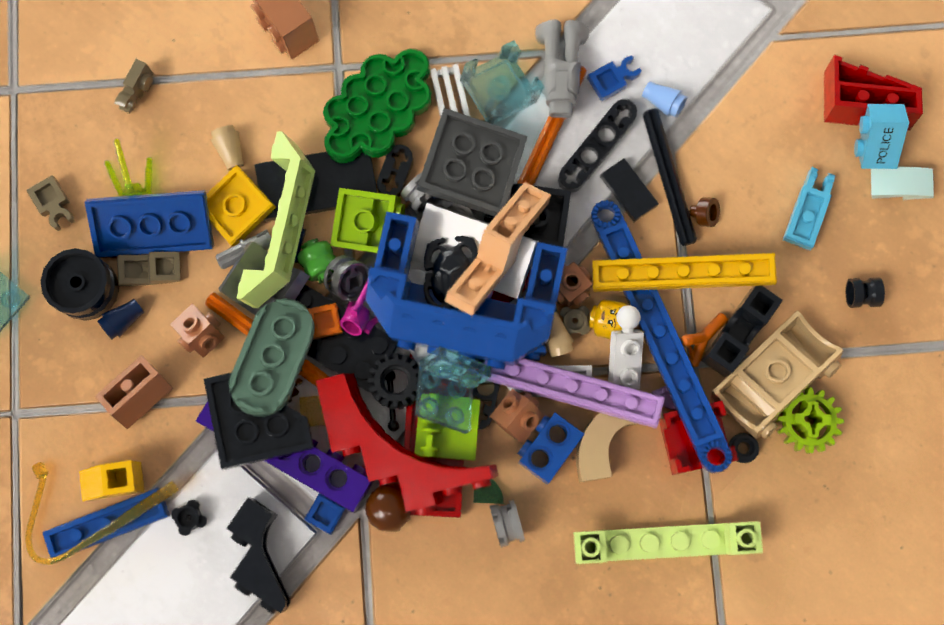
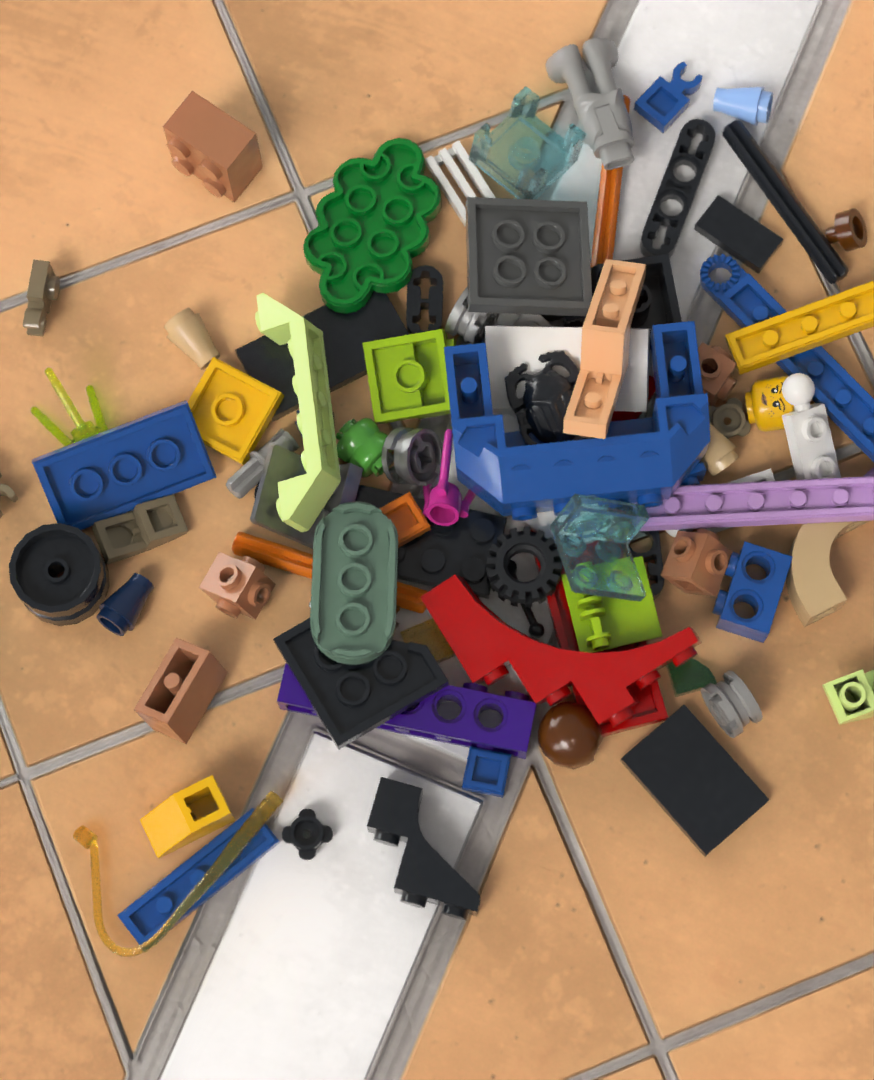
camera: 15 degrees left, 5 degrees down
none -> black tile [620,705,769,857]

